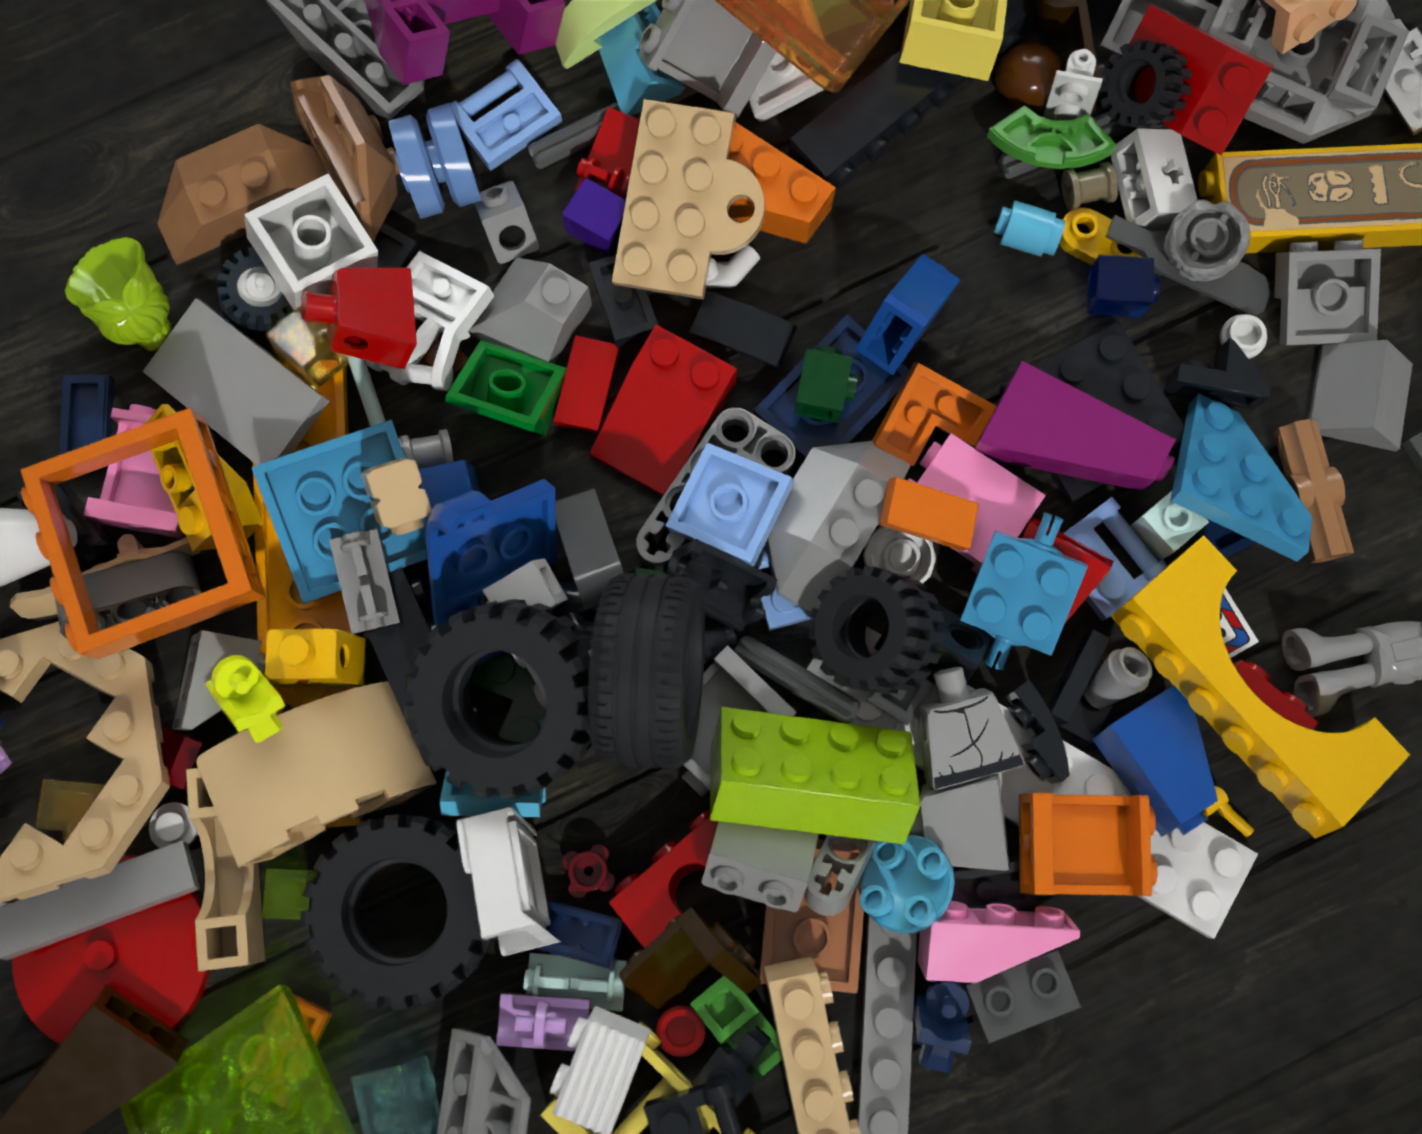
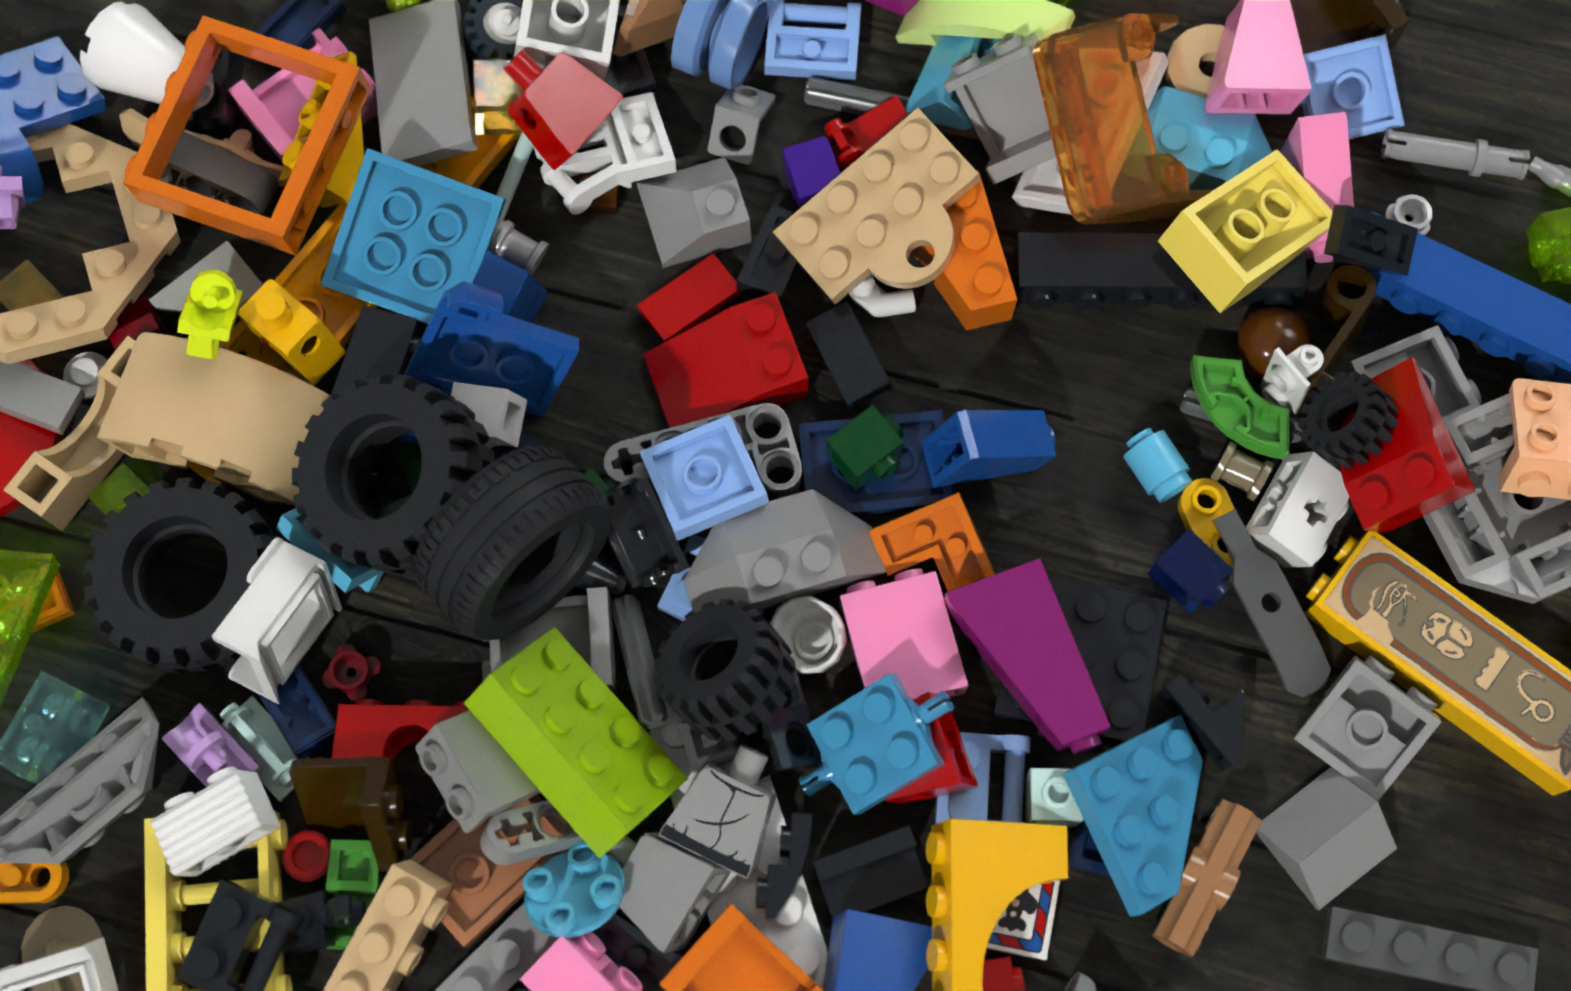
camera: 45 degrees right, 5 degrees down
light grey hinge [329,529,400,634] -> none
tan brick [360,458,432,536] -> none
green slope [445,340,567,436] -> none
dark grey beam [555,488,624,610] -> none
orange tile [879,477,979,551] -> none
light grey cone [1084,647,1152,709] -> none
light grey hair [1163,200,1250,282] -> none
white plate [1220,314,1267,359] -> none

